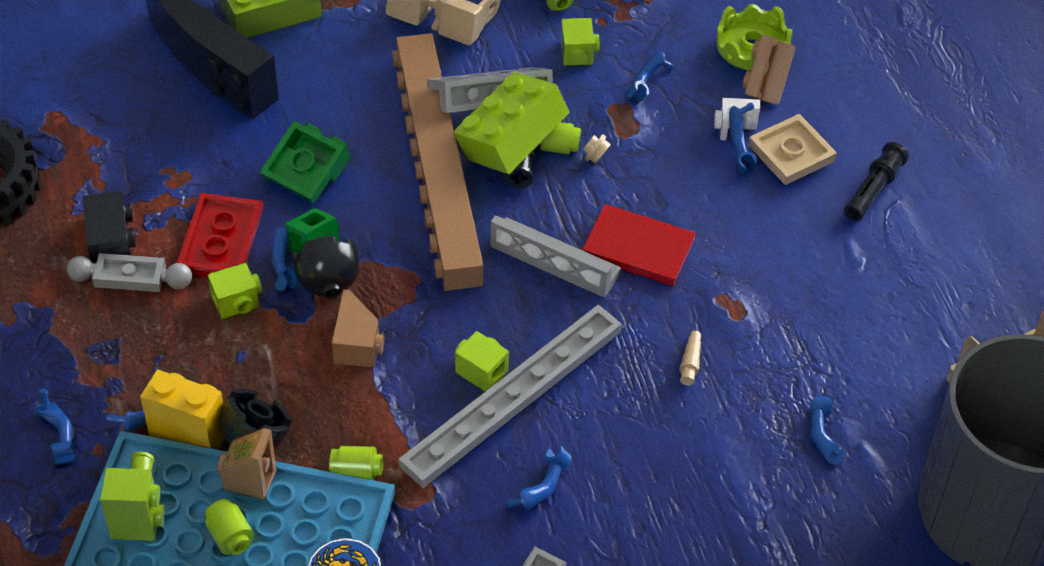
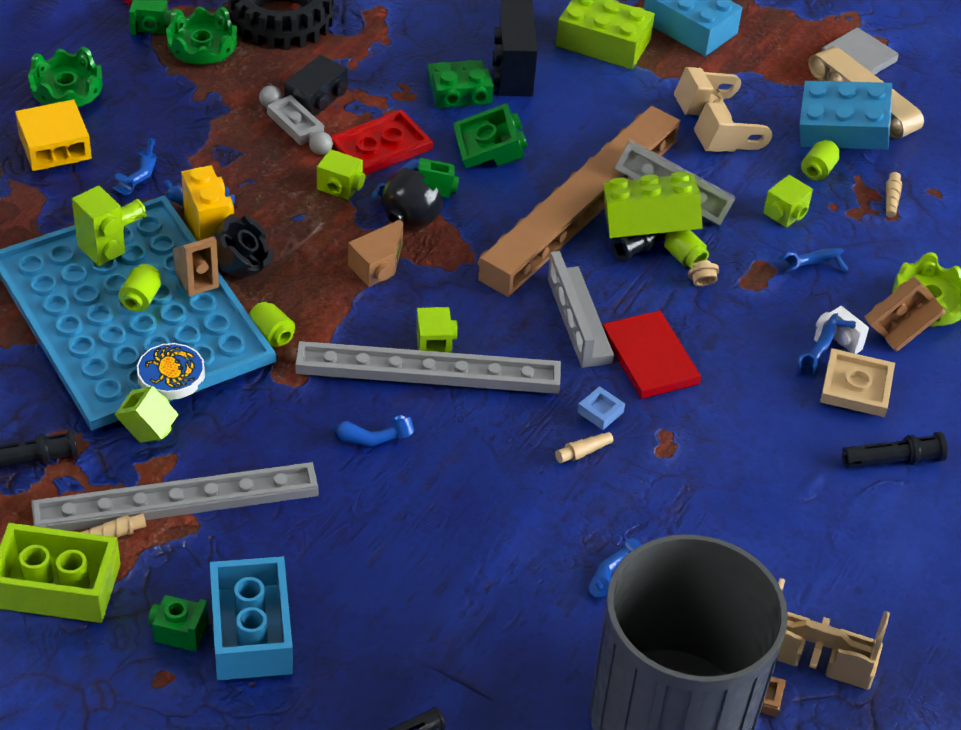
camera: 45 degrees right, 5 degrees down
none -> green plate [427,60,494,108]
none -> medium blue plate [577,386,625,430]

